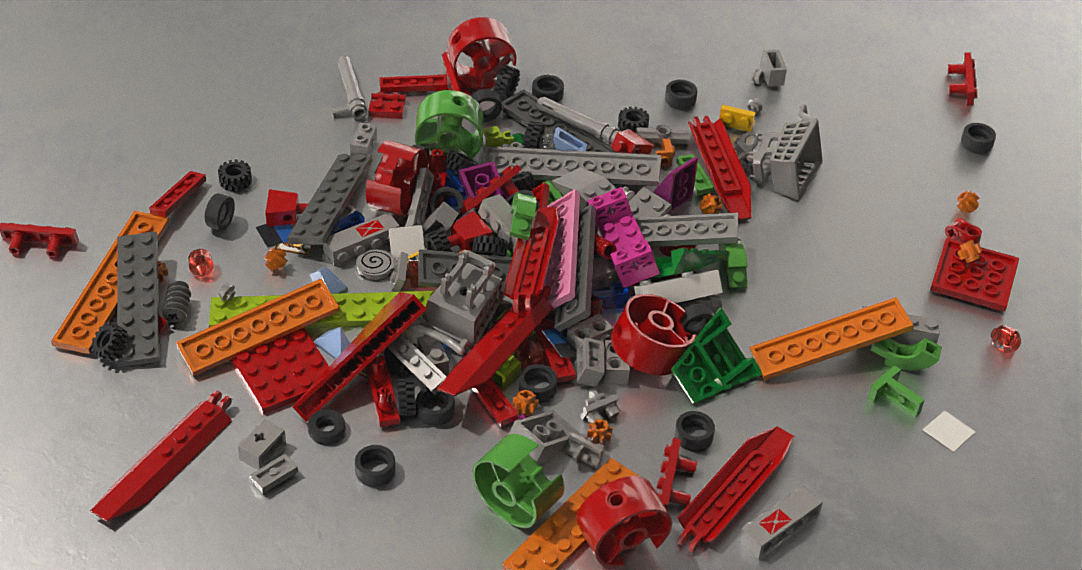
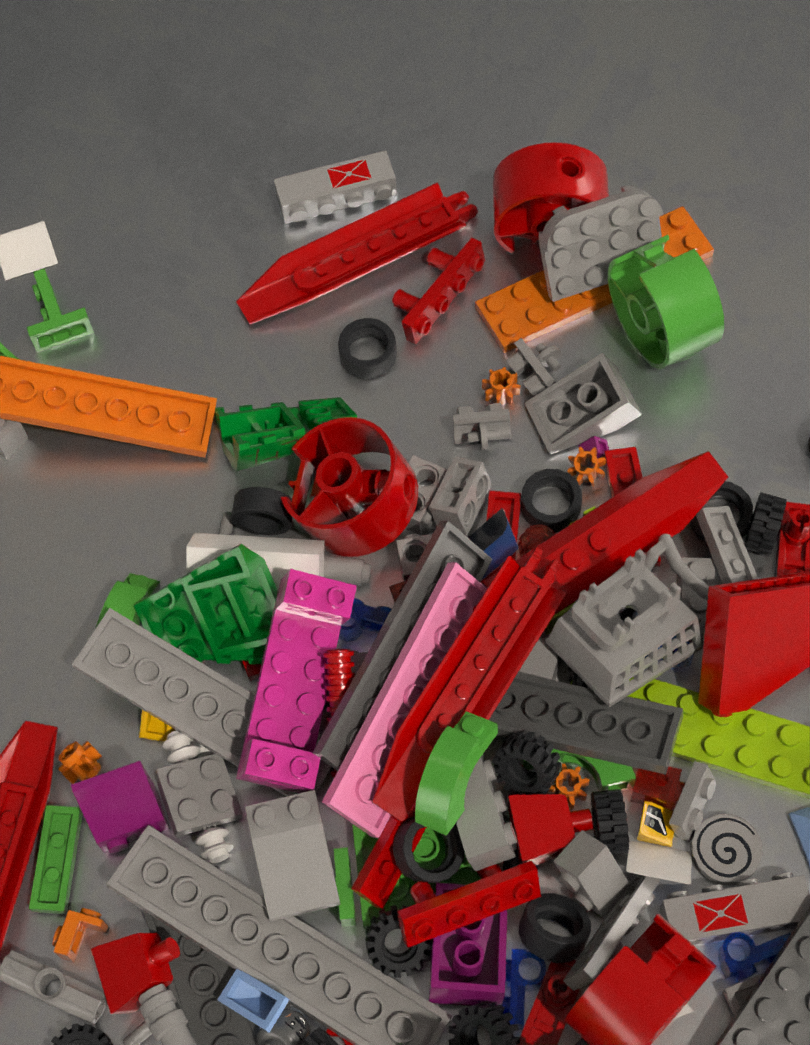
camera: 150 degrees left, 20 degrees up
none -> light grey plate [539,185,663,302]

